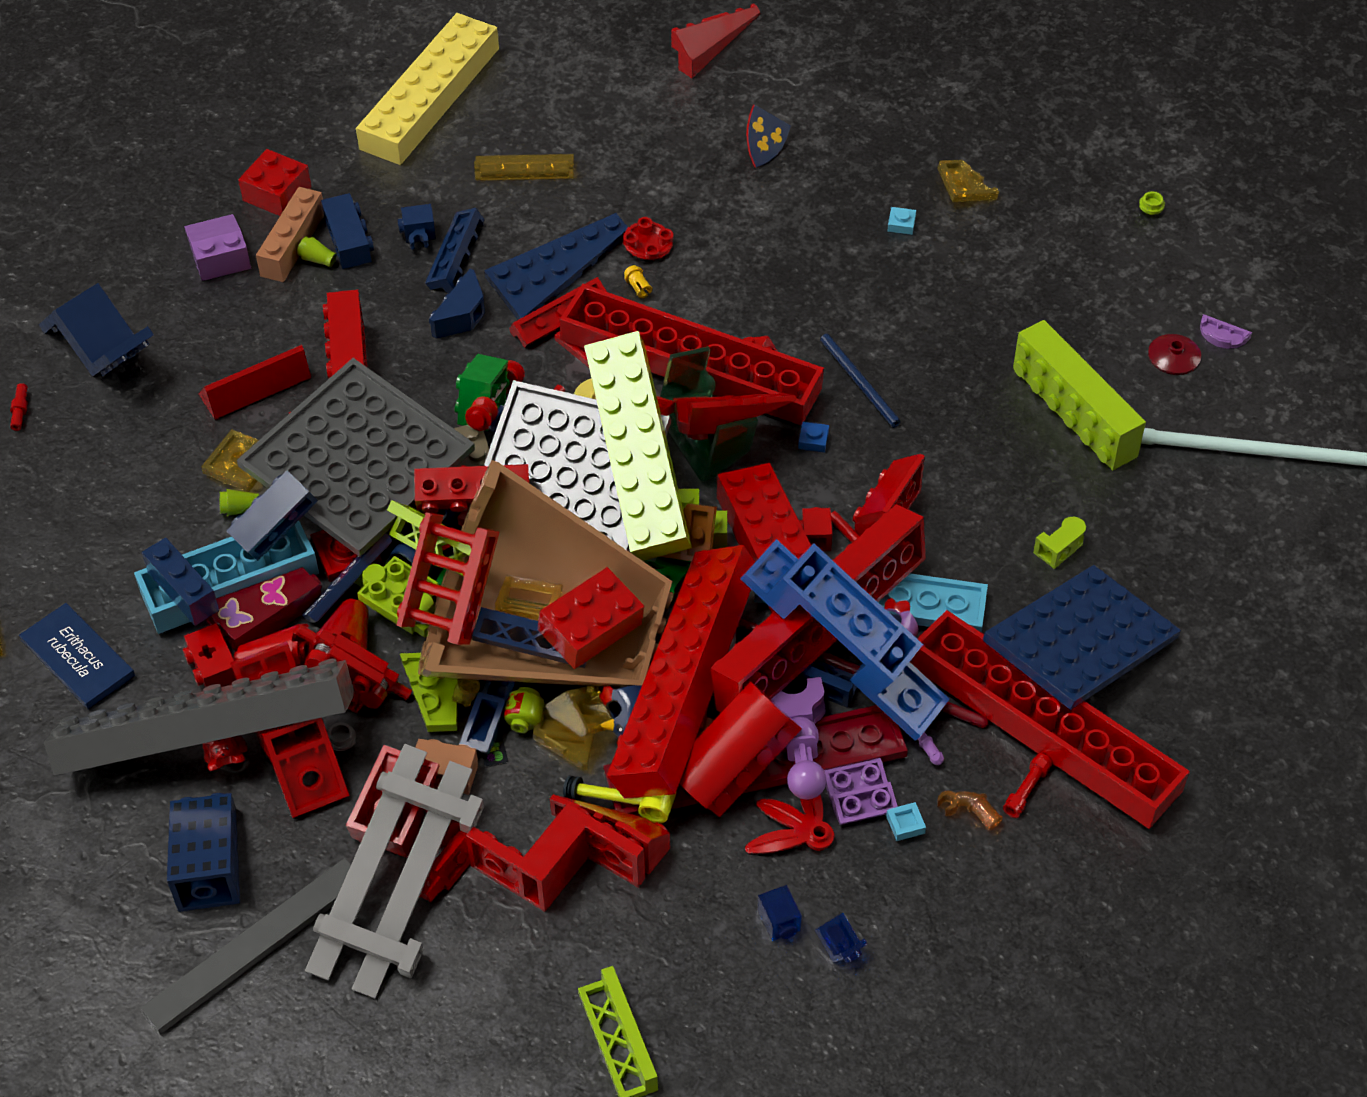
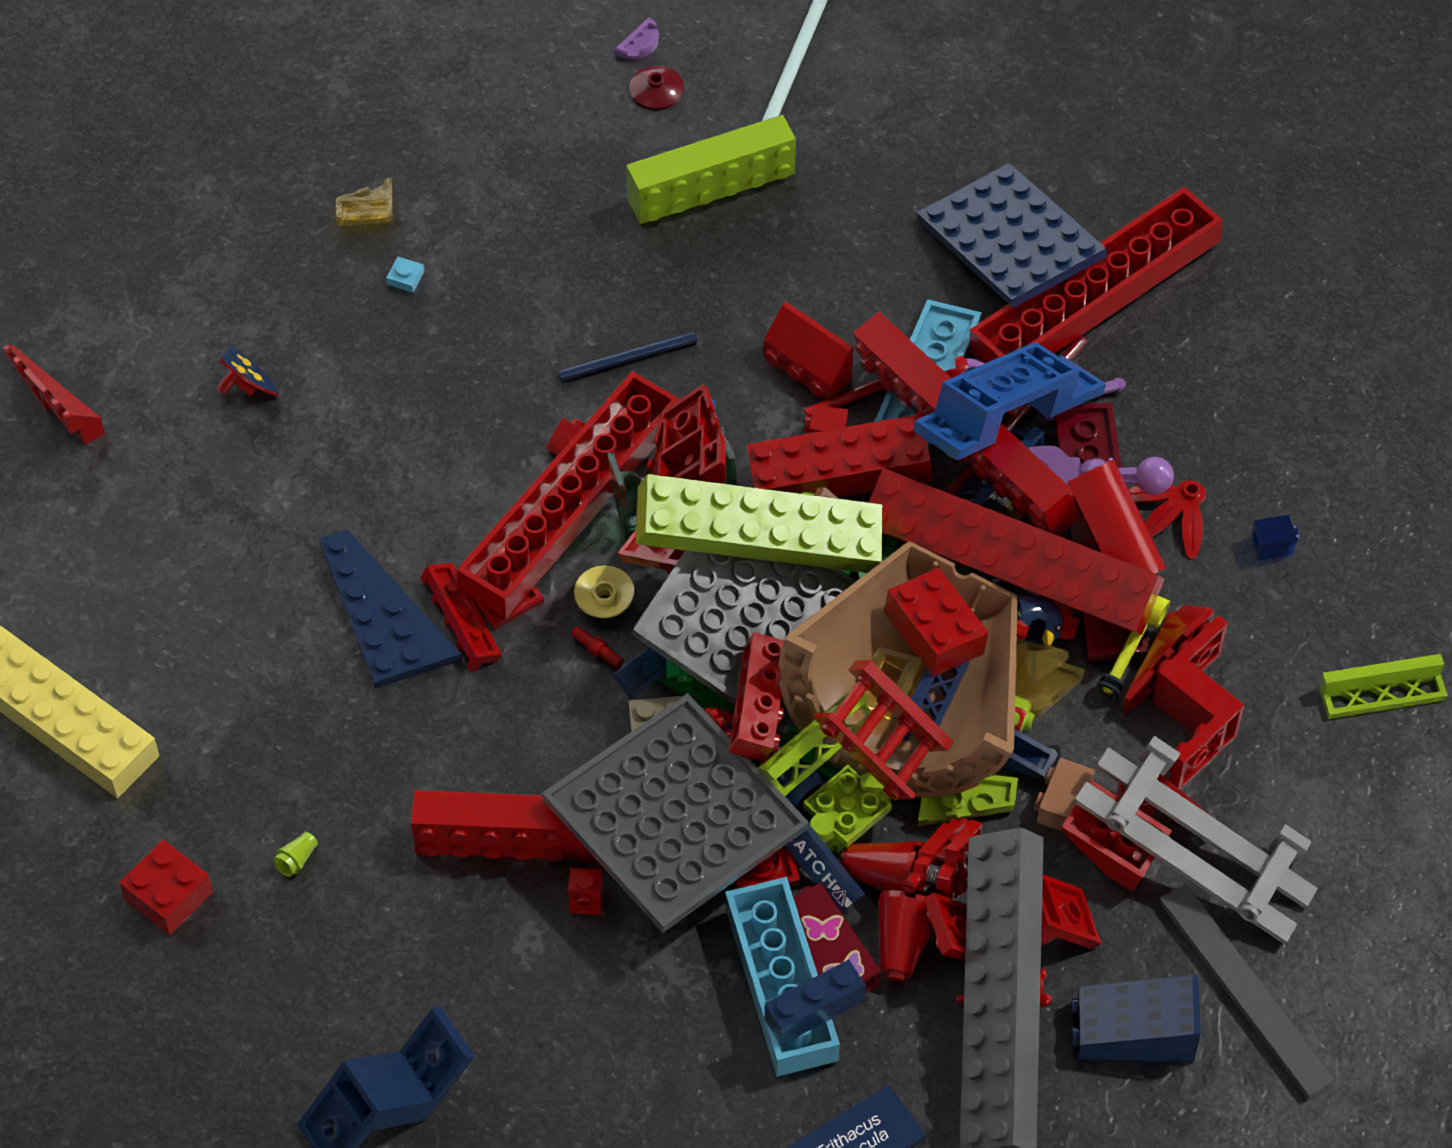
camera: 80 degrees left, 5 degrees up
red brick [182,623,236,687] -> none
medium lavender slope [184,214,251,281] -> none
red slope [198,345,311,419] -> none
clear yellow plate [201,429,259,492] -> none
lime cone [219,489,259,516] -> none
brick [226,470,318,561] -> none
nougat brick [256,187,324,282] -> none
dark blue brick [321,193,374,269] -> none
dark blue brick [397,204,436,250] -> none
dark blue hinge [425,208,485,293] -> none
dark blue slope [429,269,485,338] -> none
green brick [455,354,525,431] -> none
clear yellow hinge [474,154,574,180] -> none
red dish [623,217,673,260] -> none
yellow pin [624,265,652,298] -> none
clear blue bracket [814,913,867,963] -> none
medium lavender slope [824,758,898,825] -> none
medium azure plate [886,802,926,841] -> none
clear orange piece [937,791,1003,830] -> none
red bar [1003,753,1053,818] -> none
lime leg [1033,517,1086,569] -> none
lime plate [1139,191,1165,215] -> none

